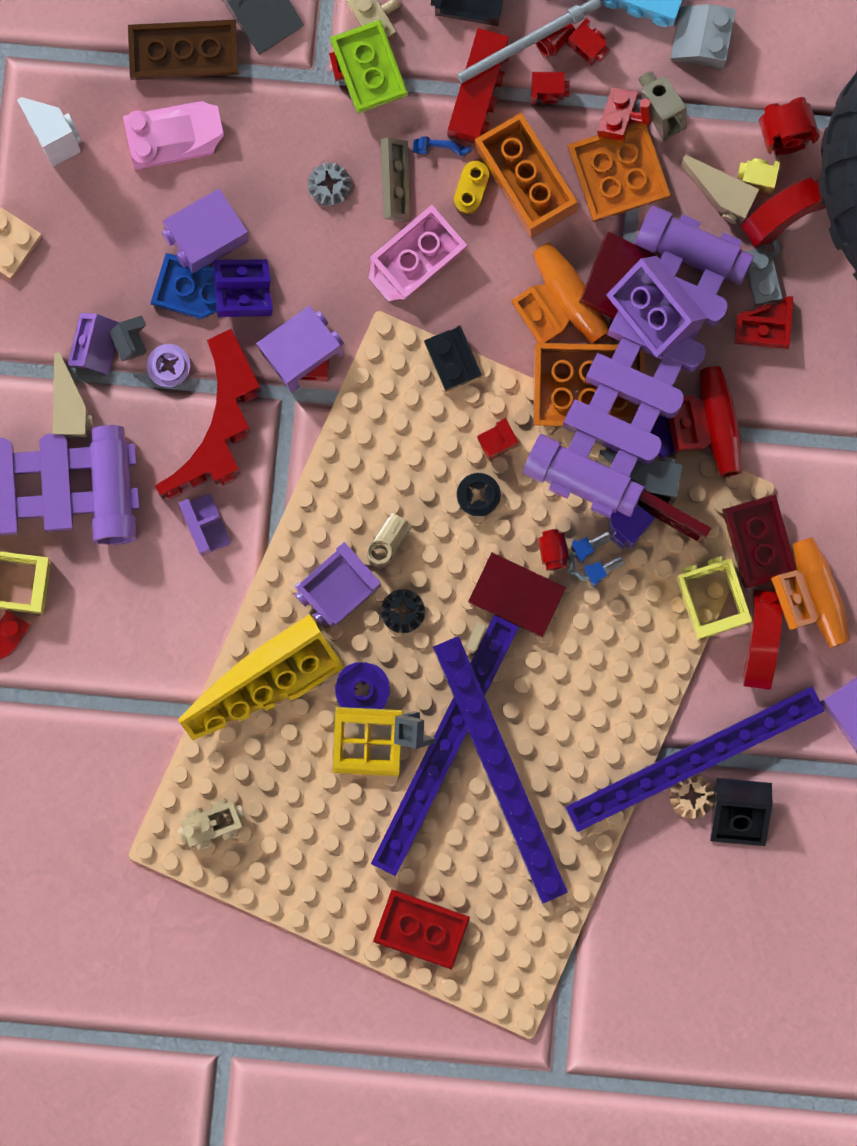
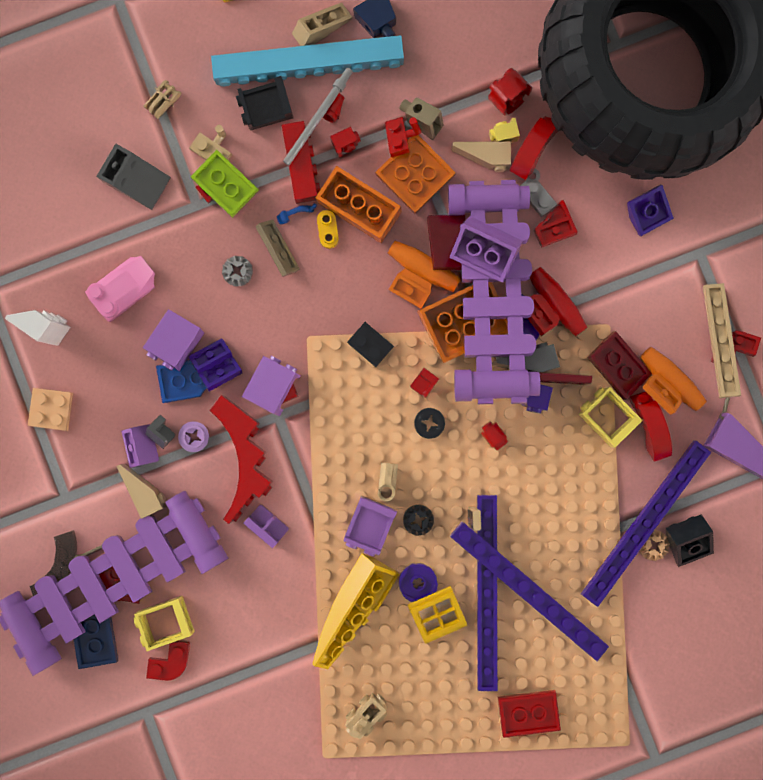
camera: 30 degrees left, 5 degrees up
reddish brown plate [128,19,239,80] -> none
bright pink slope [368,205,468,302] -> none
dark grey panel [394,711,436,749] -> none
dark red tile [468,552,566,638] -> none
red brick [567,18,610,66] -> none
piece [568,532,625,587] -> none
light grey slope [670,4,736,70] -> none

